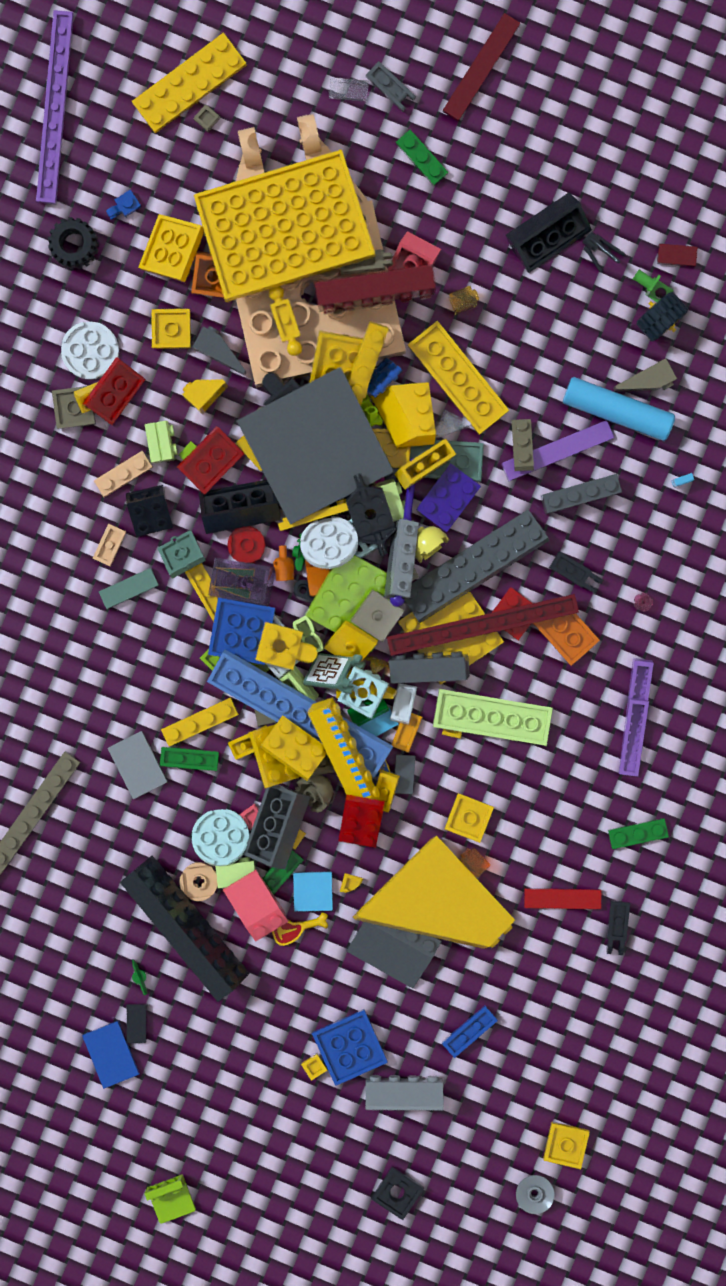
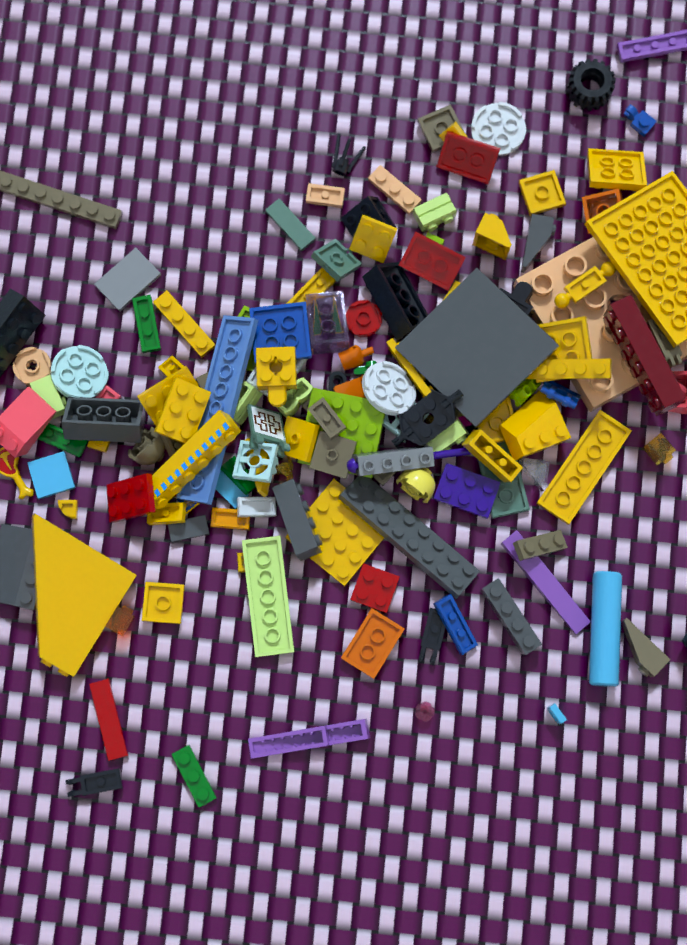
camera: 75 degrees right, 10 degrees down
dark red plate [387,594,579,656] -> none
none -> dark tan plate [308,397,347,440]
none -> black plant [331,133,366,176]
none -> yellow plate [349,215,397,263]
none -> blue tile [433,594,478,655]

